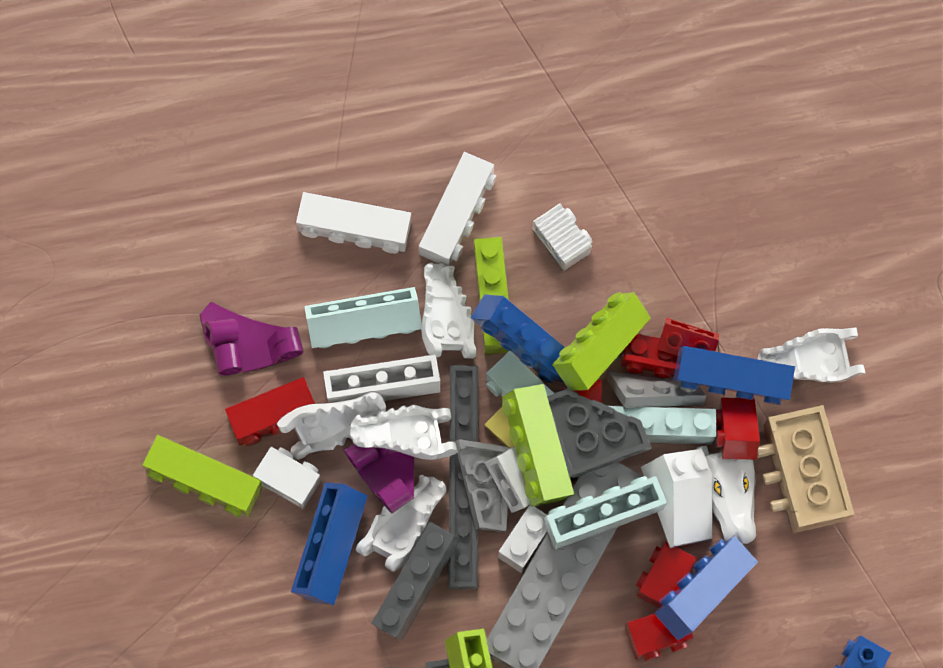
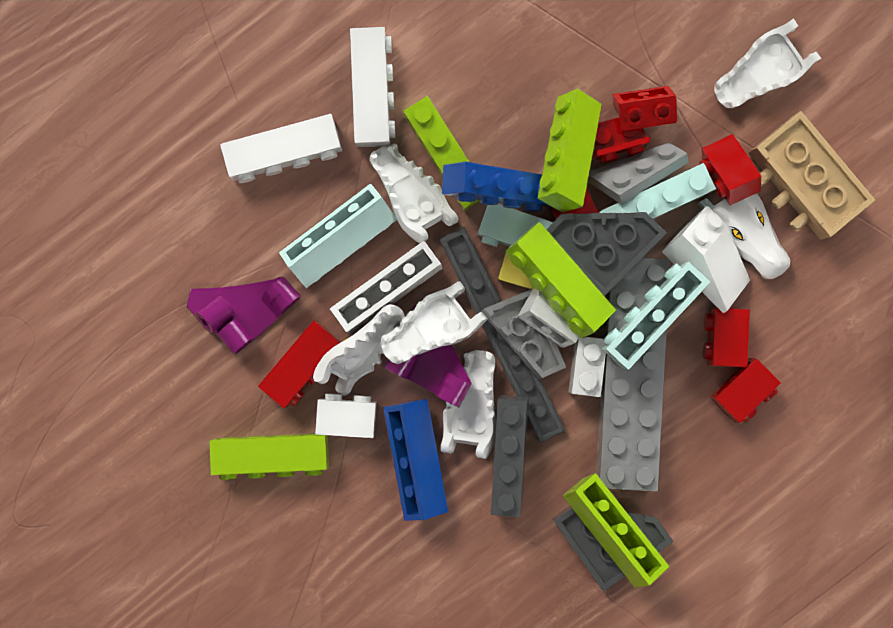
camera: 25 degrees left, 15 degrees up
white brick [532,203,592,271] -> none
brick [654,536,758,640] -> none
blue brick [674,346,795,405] -> none

